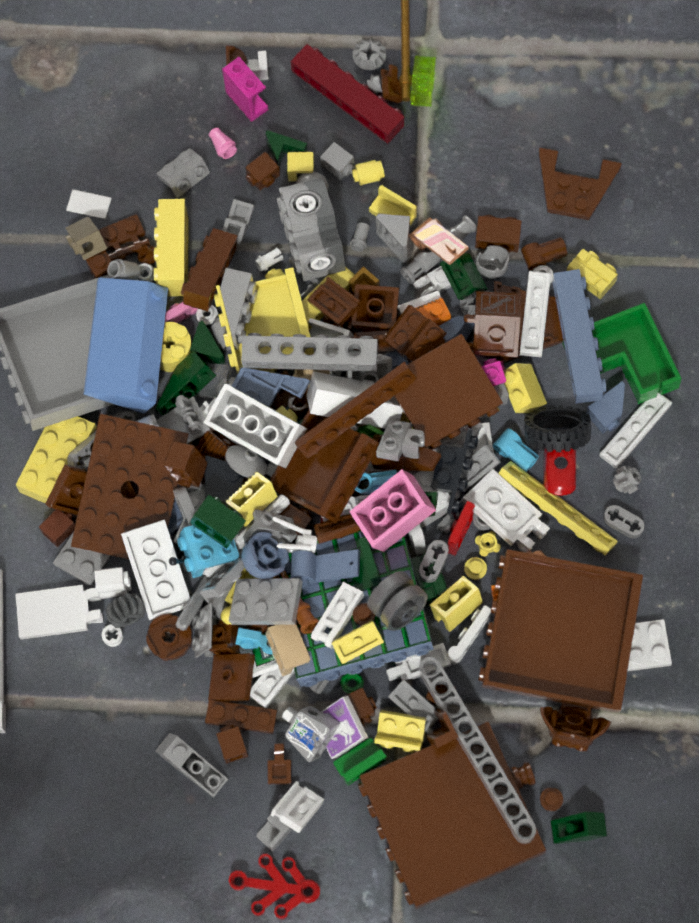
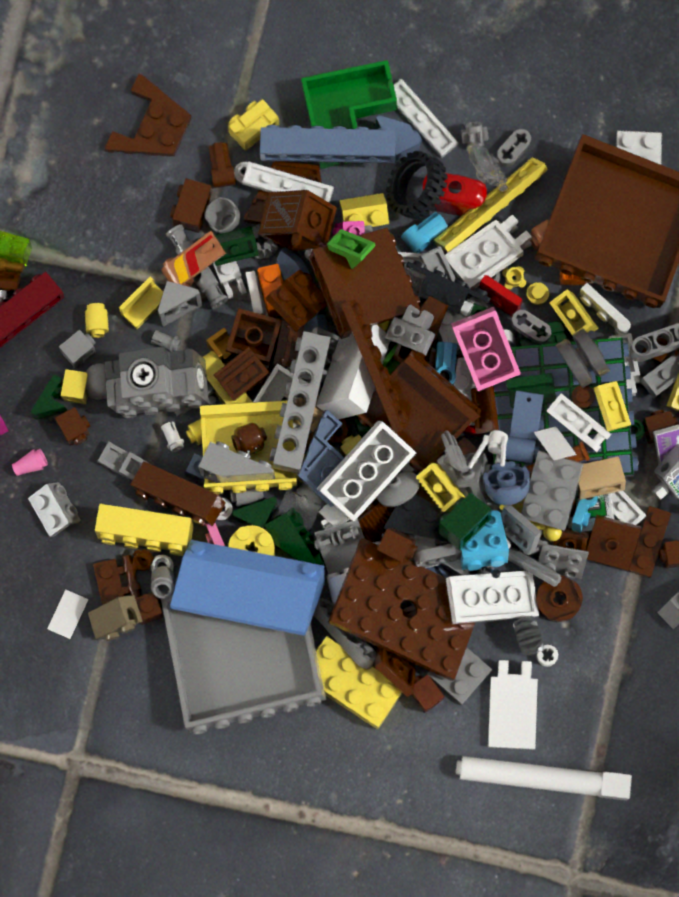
camera: 85 degrees left, 5 degrees up
white brick [94,567,132,599] -> none
none -> reddish brown head [231,422,267,455]
none -> bright green slope [327,229,376,269]
none -> light grey piece [441,430,469,472]
none -> clear plate [466,142,508,191]
none -> white sticker [534,427,576,461]

